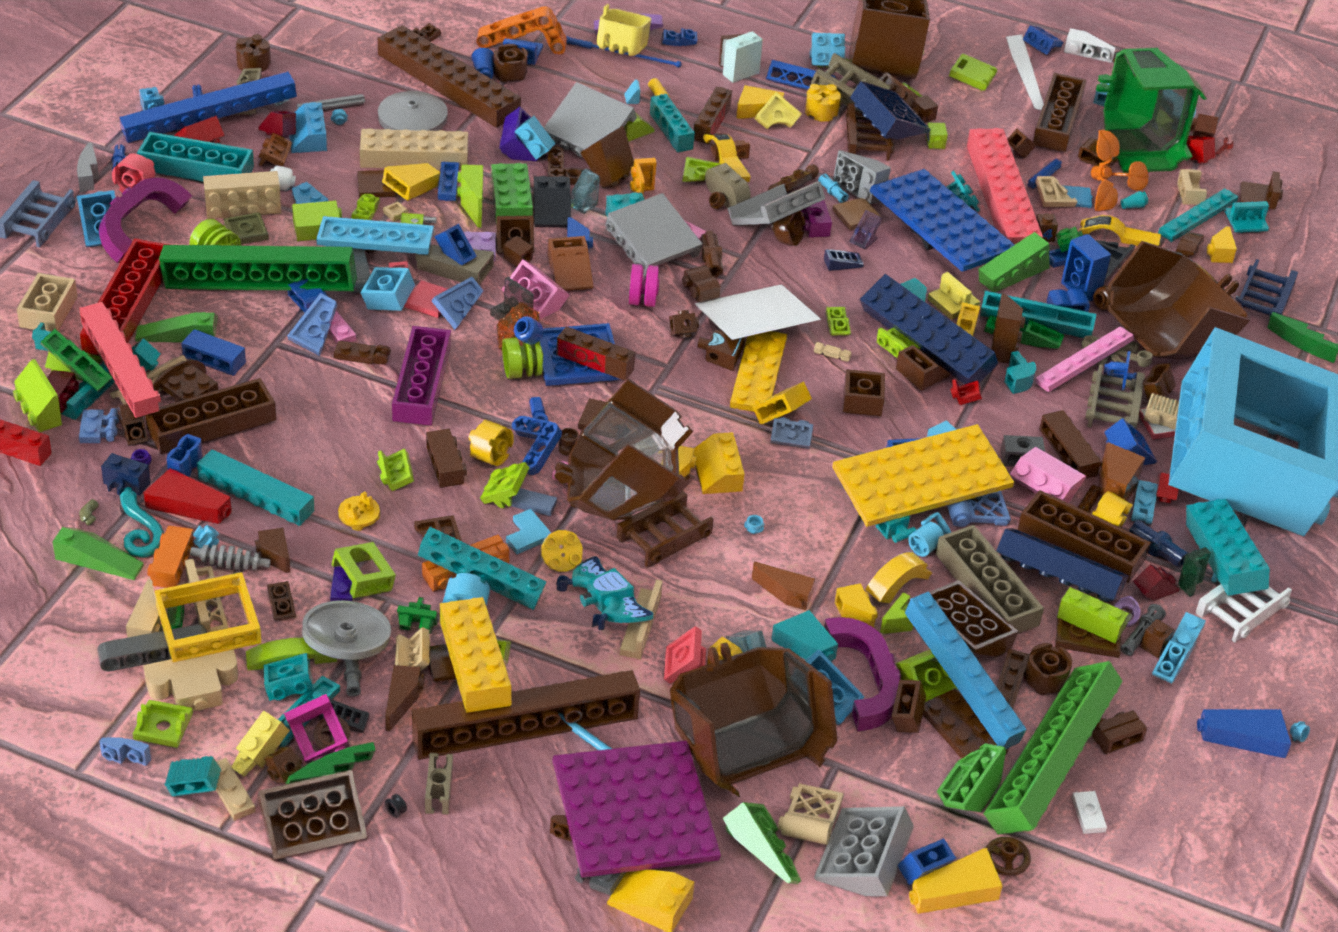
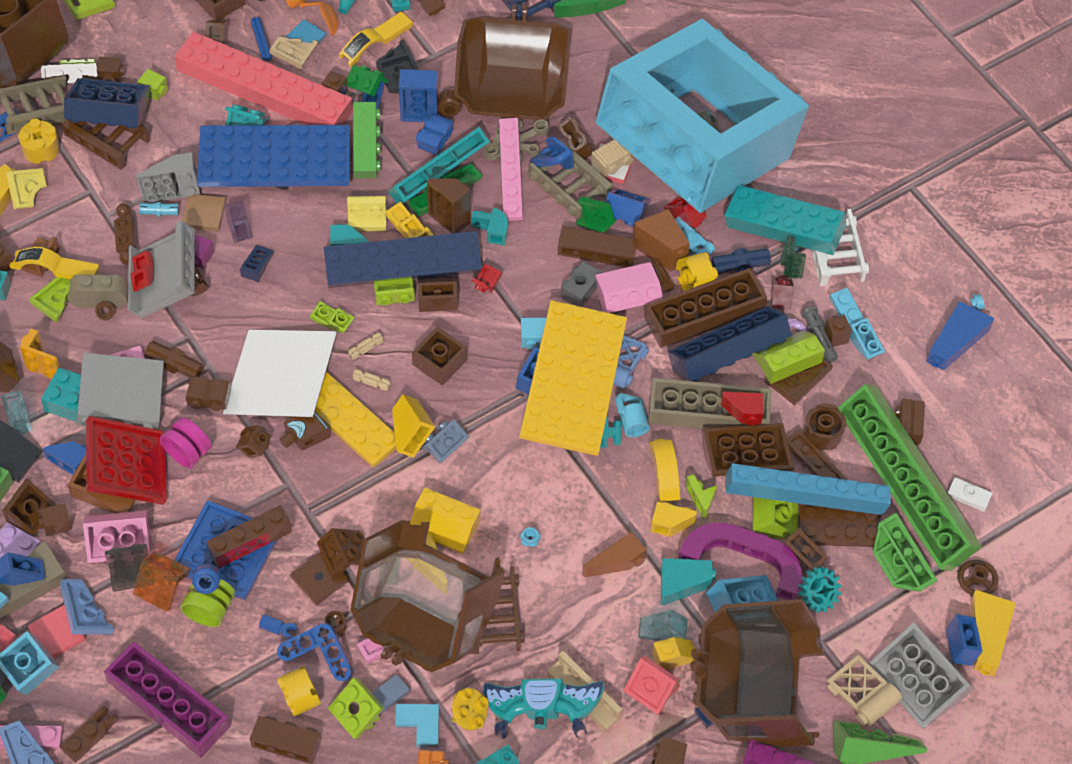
camera: 55 degrees left, 15 degrees up
none -> red plate [86,416,167,505]
none -> red slope [130,250,153,292]
none -> tan axle [353,369,391,391]
none -> green bracket [576,196,615,232]
none -> red slope [721,392,763,425]
none -> teal gear [798,567,842,613]

